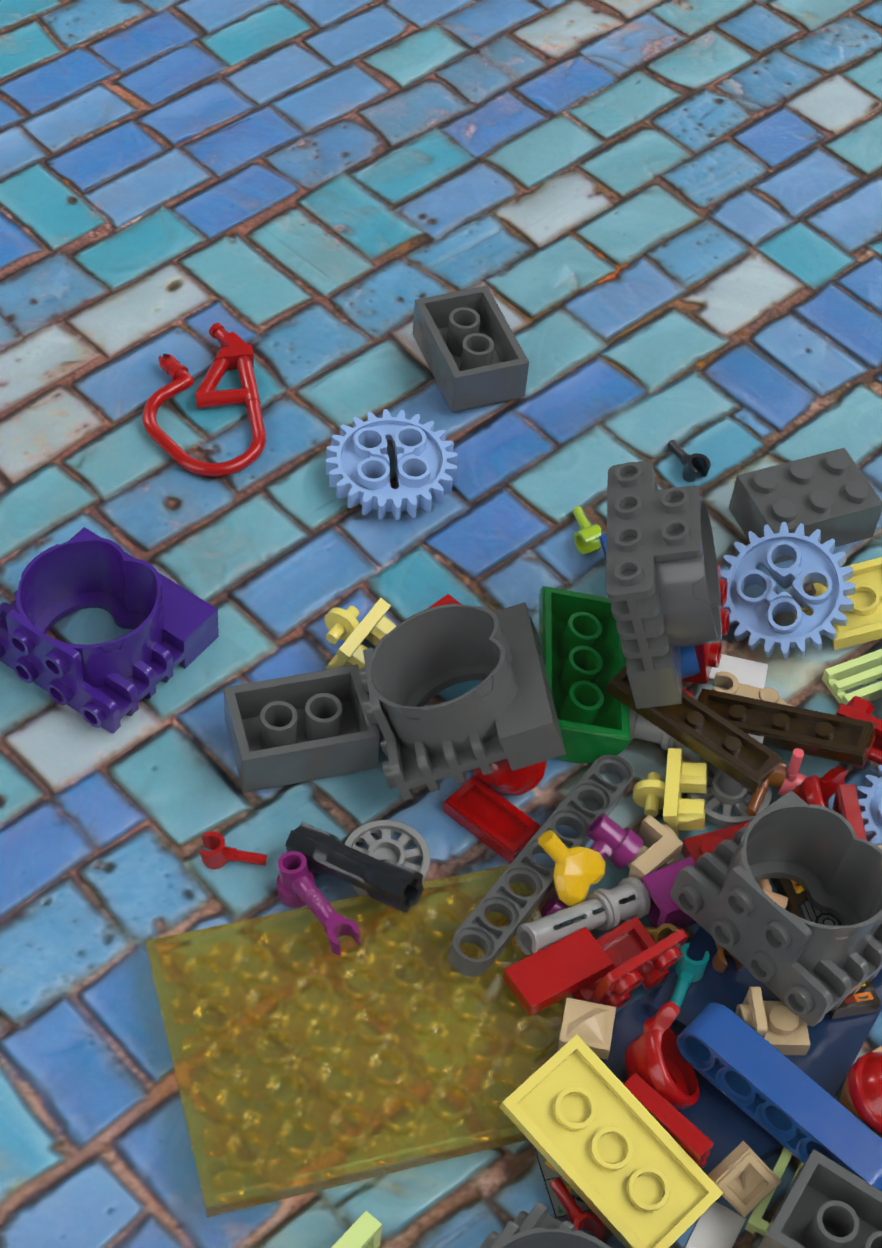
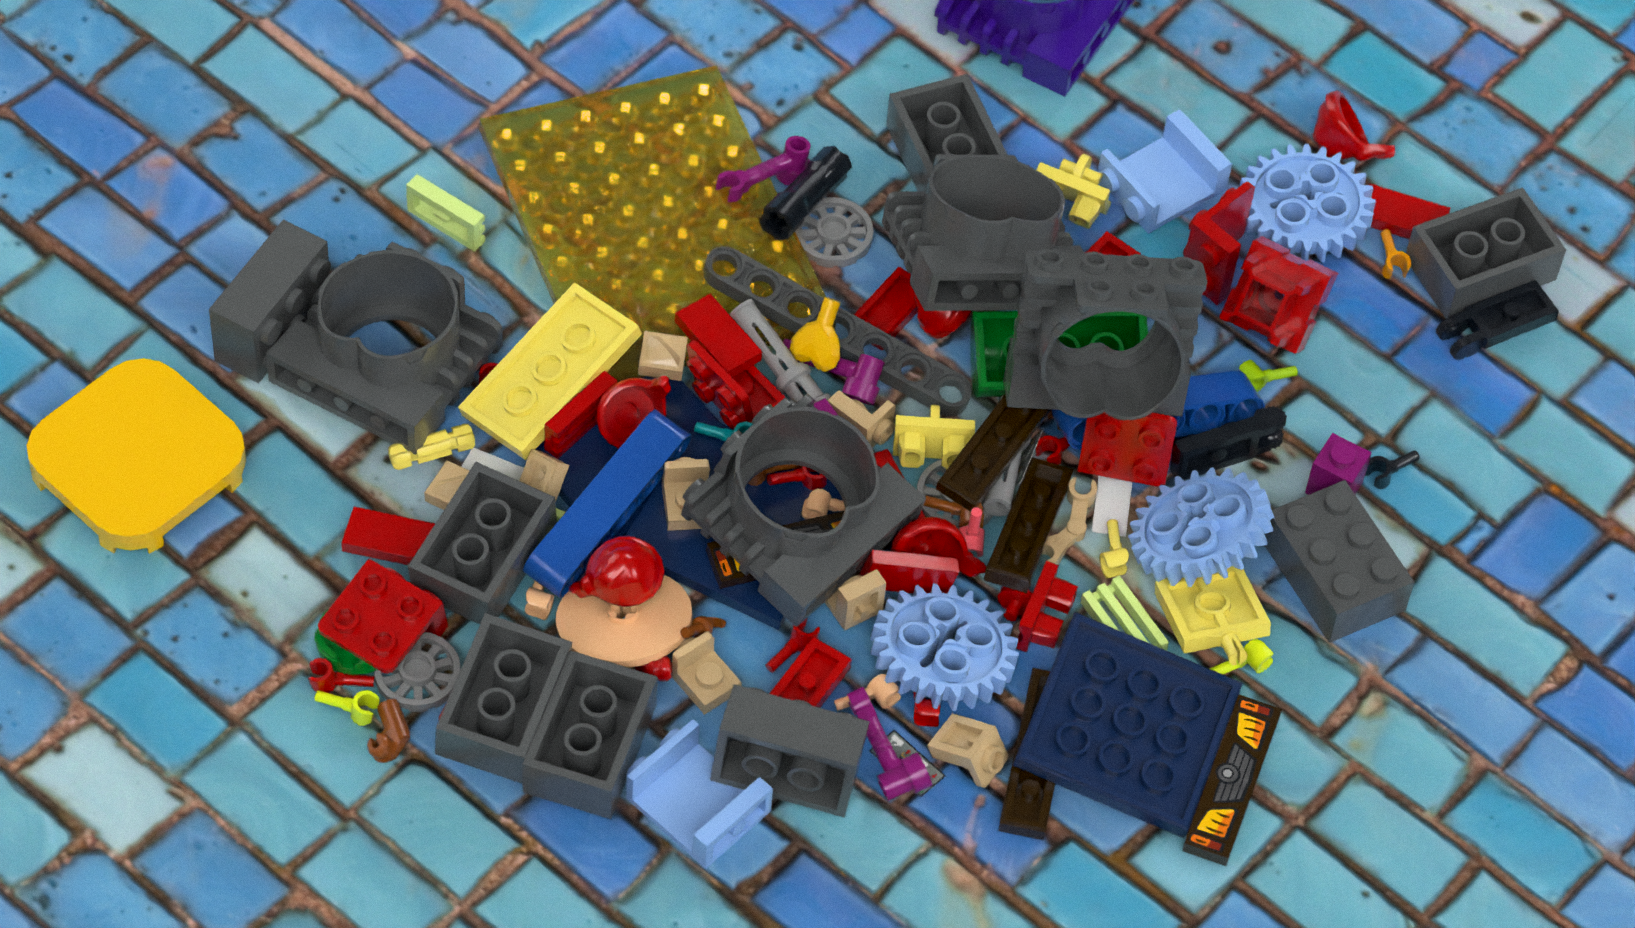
camera: 85 degrees right, 5 degrees up
red piece [142,323,266,477] -> none
red hand [199,832,267,870] -> none
none -> light blue panel [1098,109,1232,234]
none -> light yellow hand [1099,519,1129,579]
none -> red bracket [1183,181,1255,305]
none -> red piece [1219,236,1338,354]
none -> magenta brick [1305,433,1372,495]
none -> red hat [1312,90,1395,162]
none -> red tile [1370,183,1450,239]
none -> light orange hand [1380,229,1411,279]
none -> black hinge [1435,280,1559,360]

